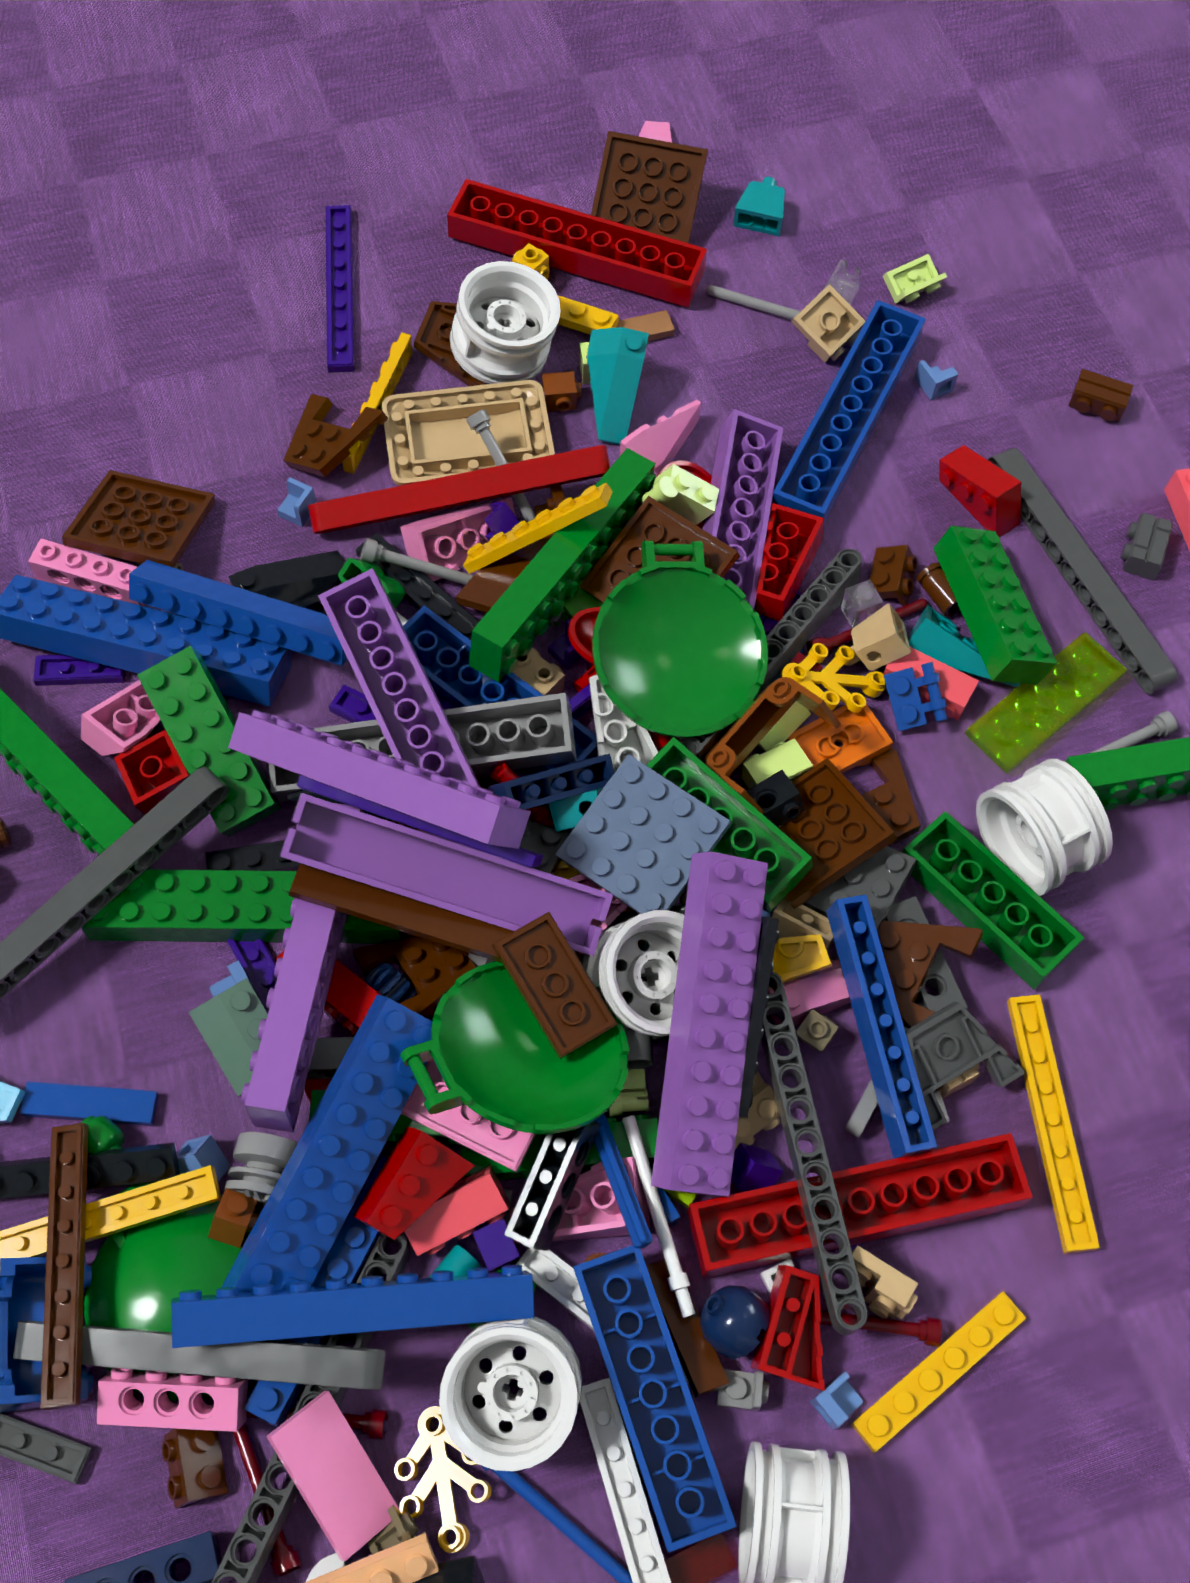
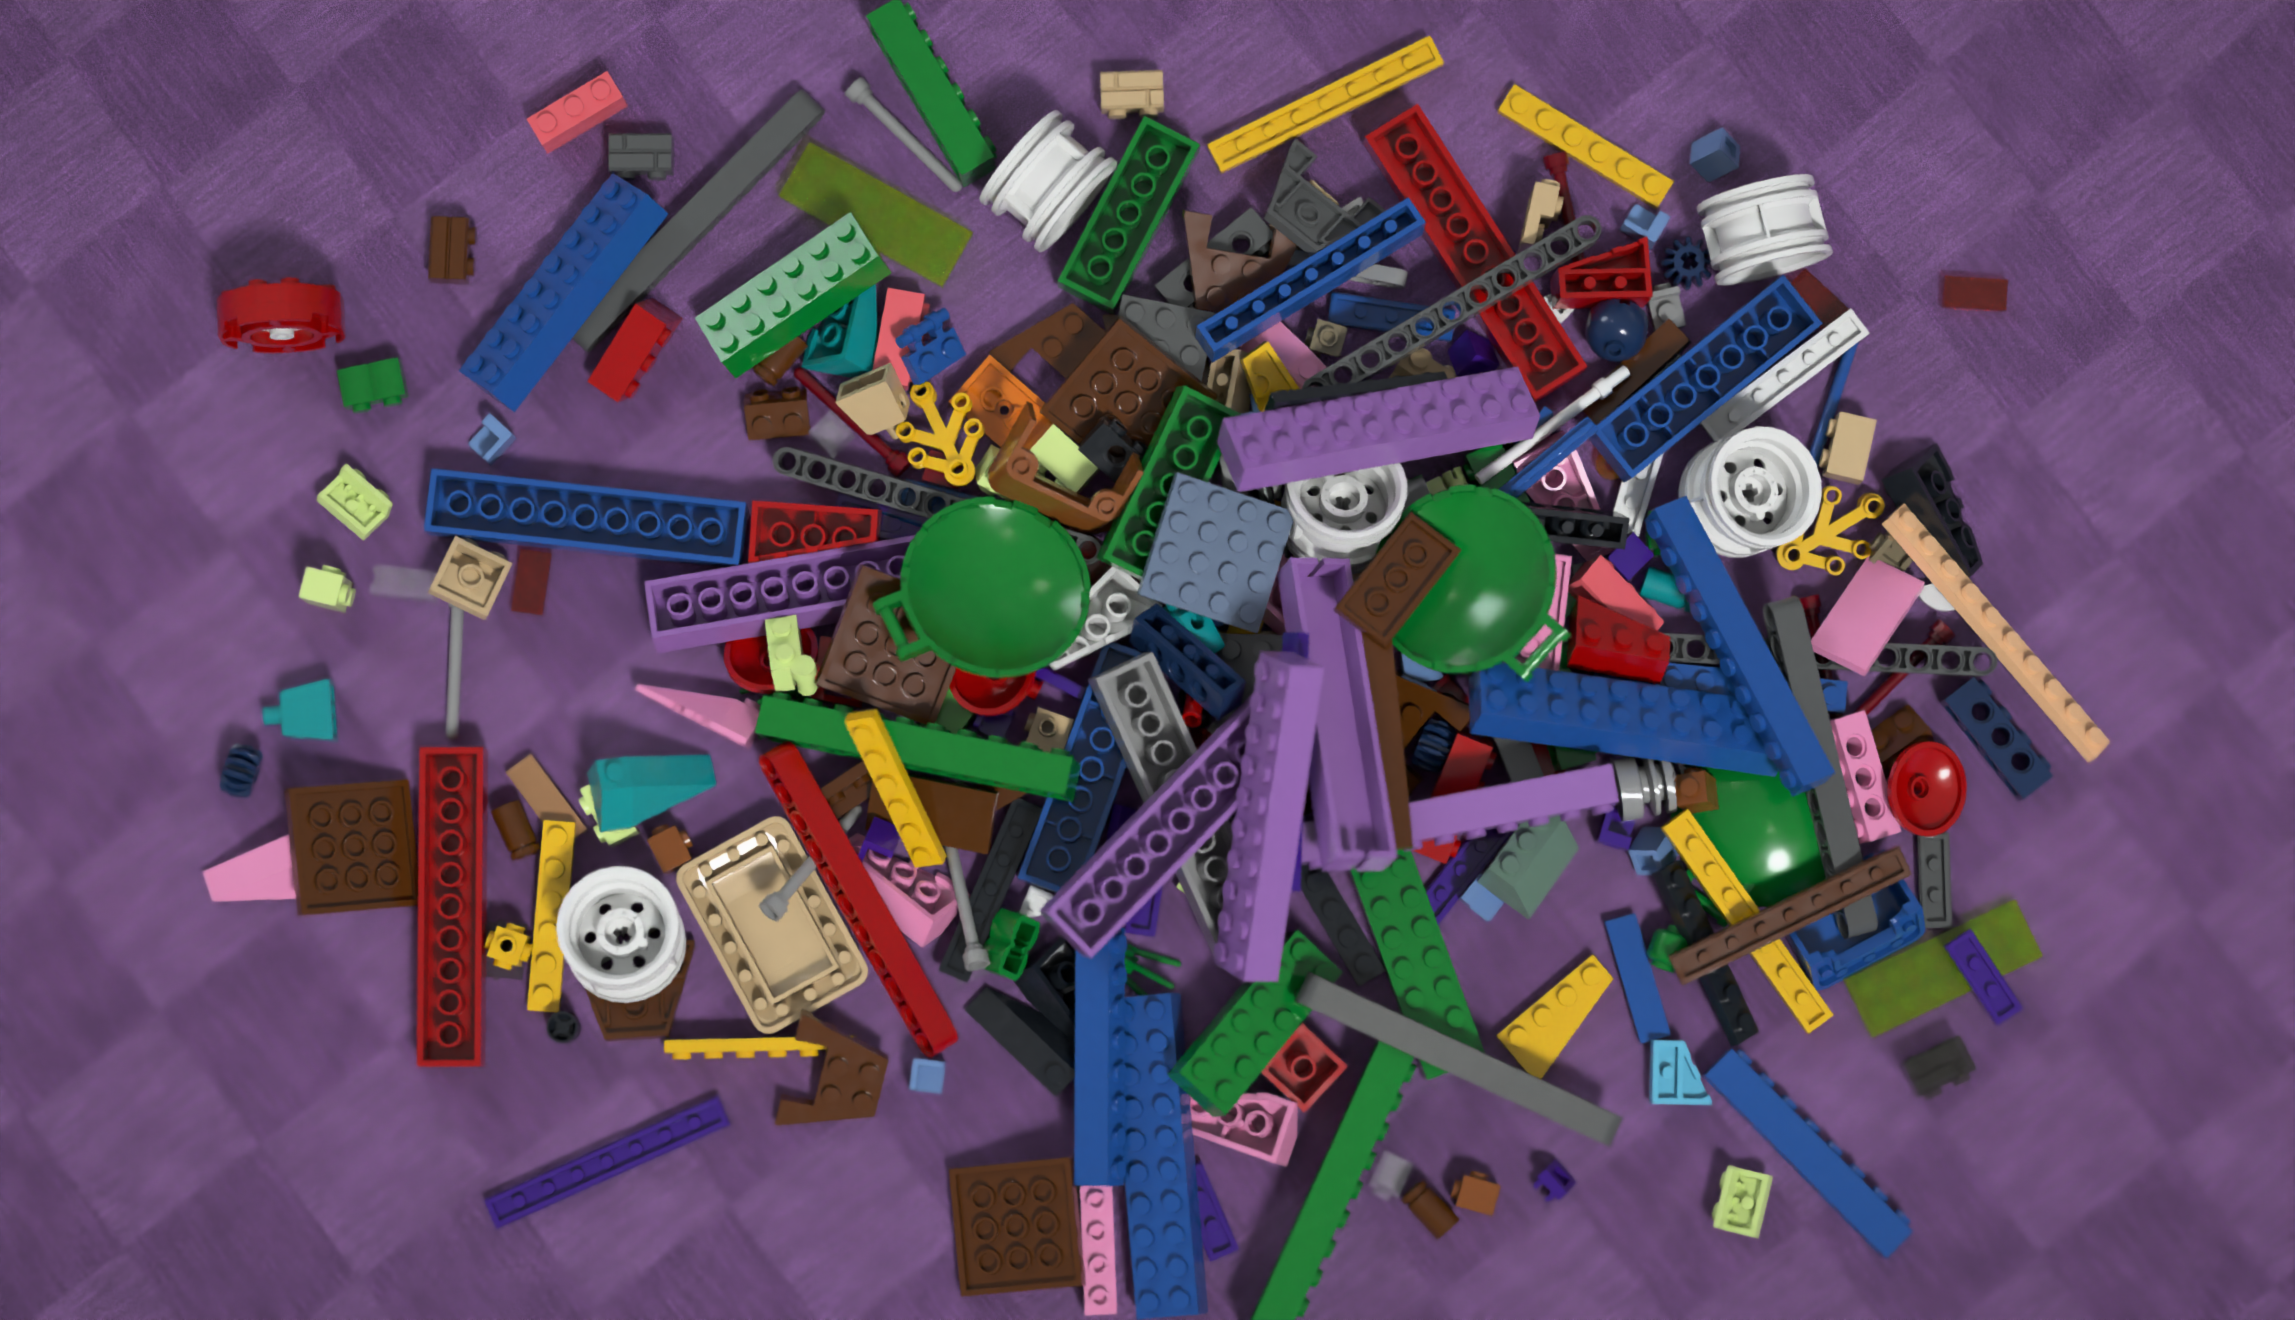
camera: 110 degrees left, 20 degrees up
none -> red piece [217,277,346,354]
none -> dark blue gear [219,743,263,798]
none -> yellowish green brick [298,565,356,613]
none -> green brick [336,358,409,414]
none -> blue brick [459,173,669,412]
none -> reddish brown piece [491,800,541,862]
none -> clear red tile [511,549,553,616]
none -> black wheel [546,1011,581,1044]
none -> tan brick [1100,70,1164,119]
none -> green plant [1125,944,1181,996]
none -> blue tile [1328,292,1456,342]
none -> clear brick [1367,1150,1414,1202]
none -> yellow wing [1496,954,1614,1079]
none -> dark purple panel [1595,806,1636,852]
none -> dark blue gear [1661,236,1712,291]
none -> medium blue panel [1690,127,1741,182]
none -> tan brick [1819,411,1877,485]
none -> red dish [1888,741,1967,837]

